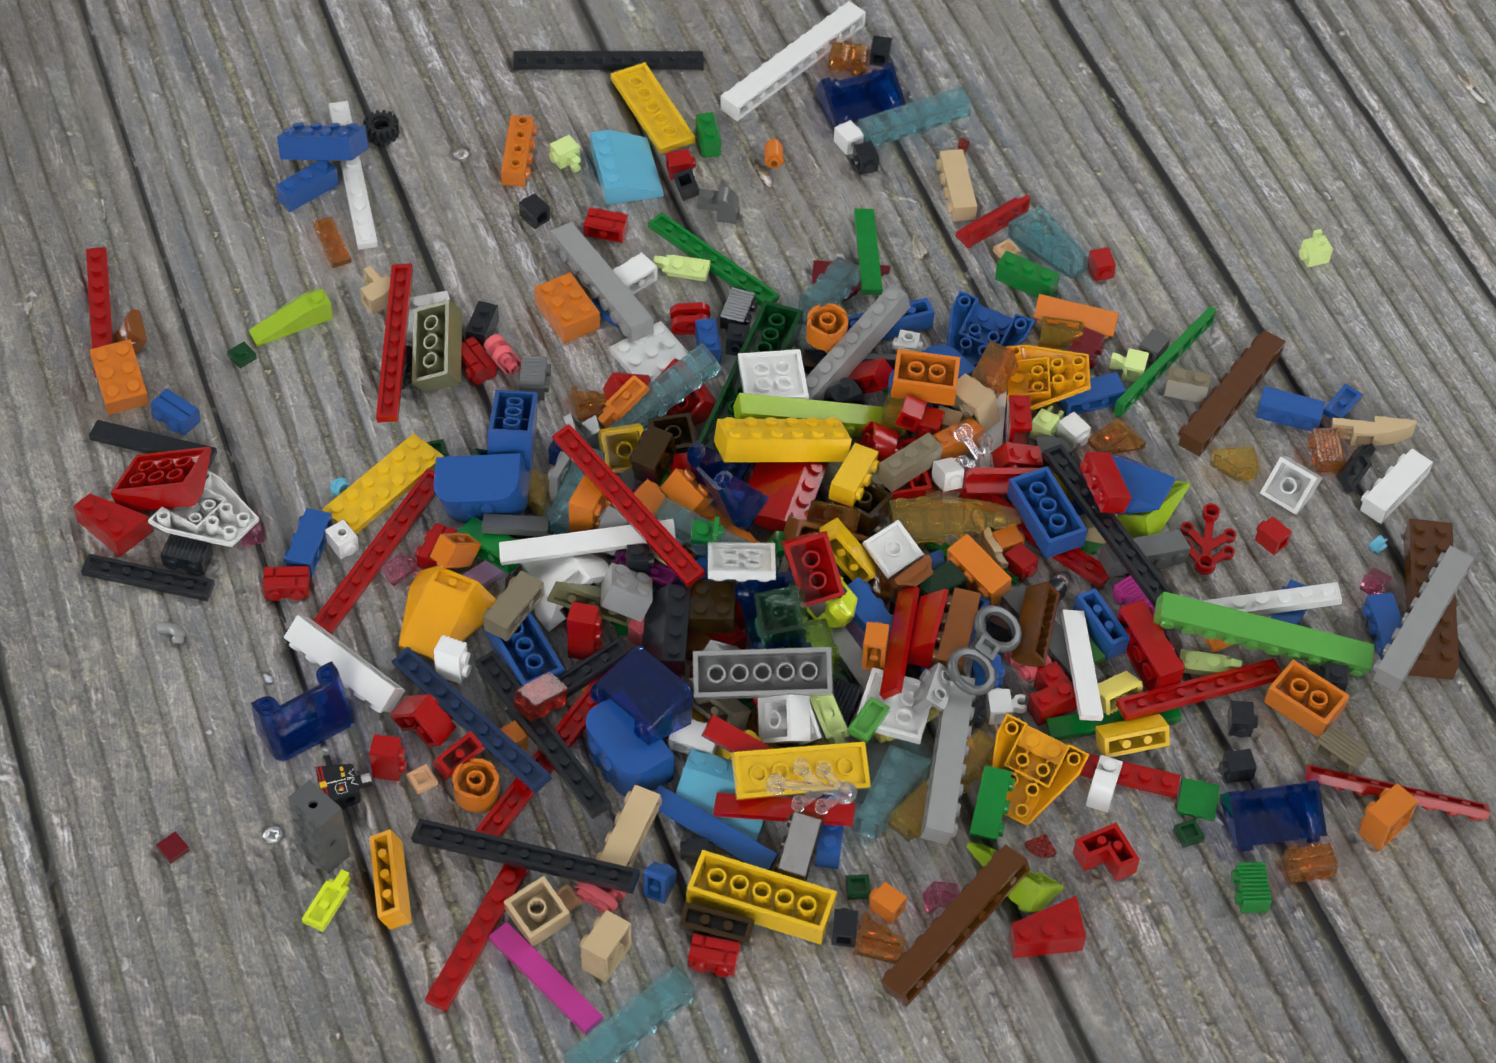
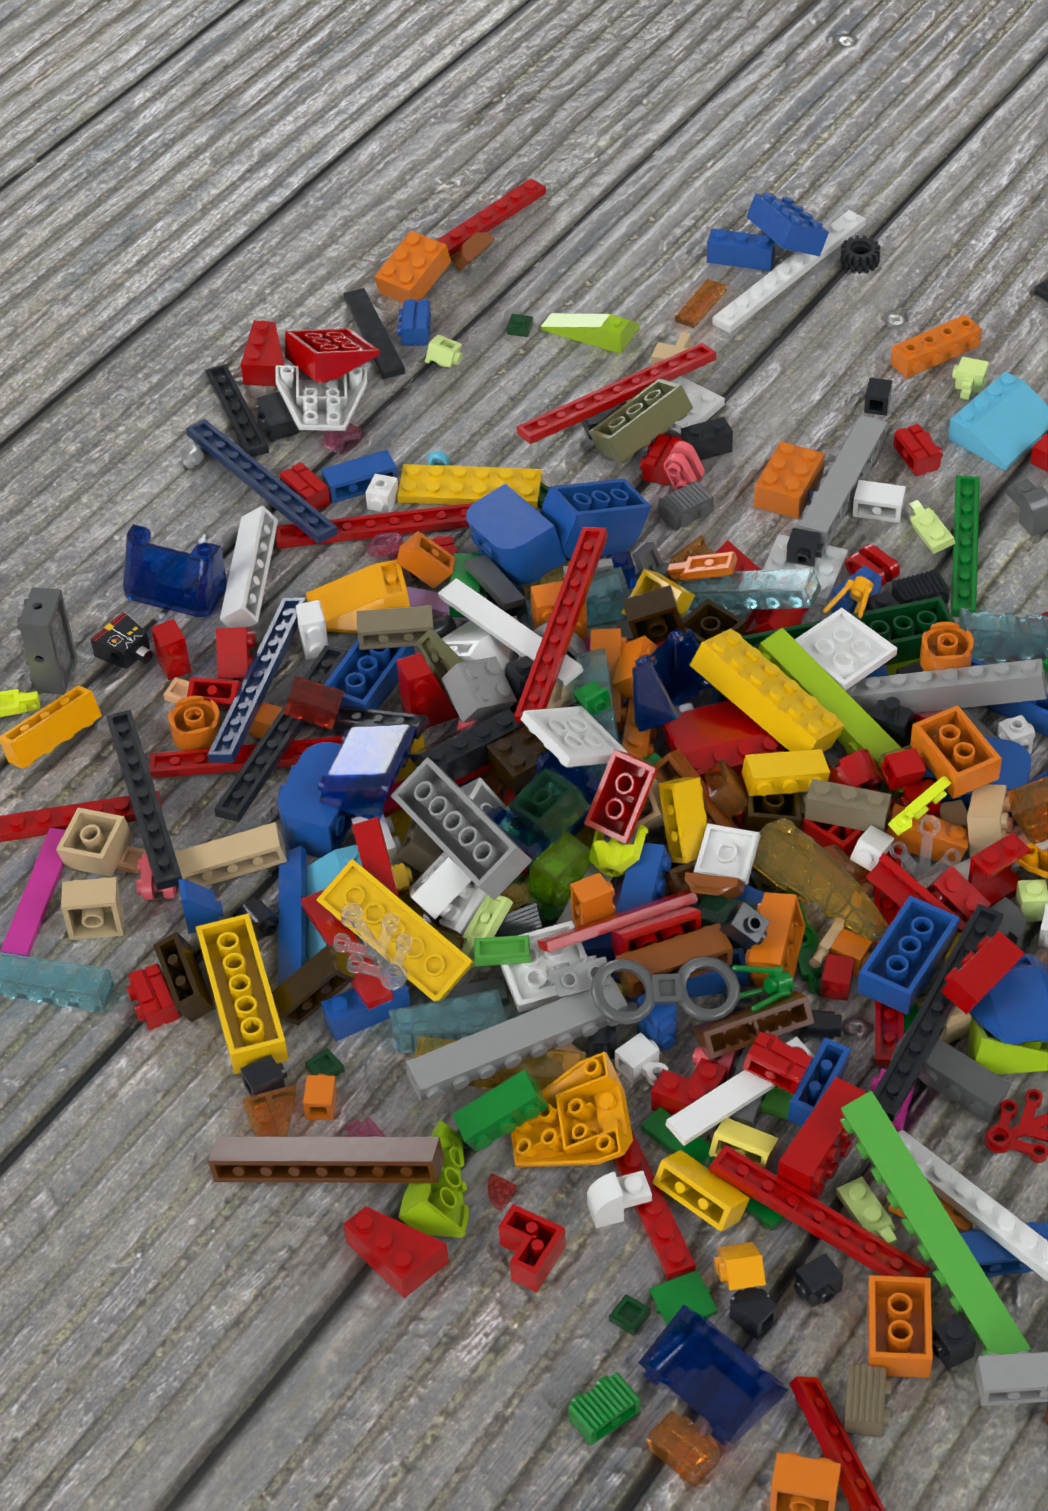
camera: 60 degrees right, 5 degrees down
black brick [673,168,700,201] -> none
none -> dark blue plate [186,419,338,544]
none -> yellowish green brick [425,335,463,367]
none -> light orange brick [713,1242,766,1290]
none -> black brick [719,902,770,949]
none -> green plant [732,965,794,1011]
none -> red brick [742,1031,812,1094]
none -> black brick [786,528,824,567]
none -> light orange plant [823,576,874,619]
none -> neon yellow hinge [888,776,951,836]

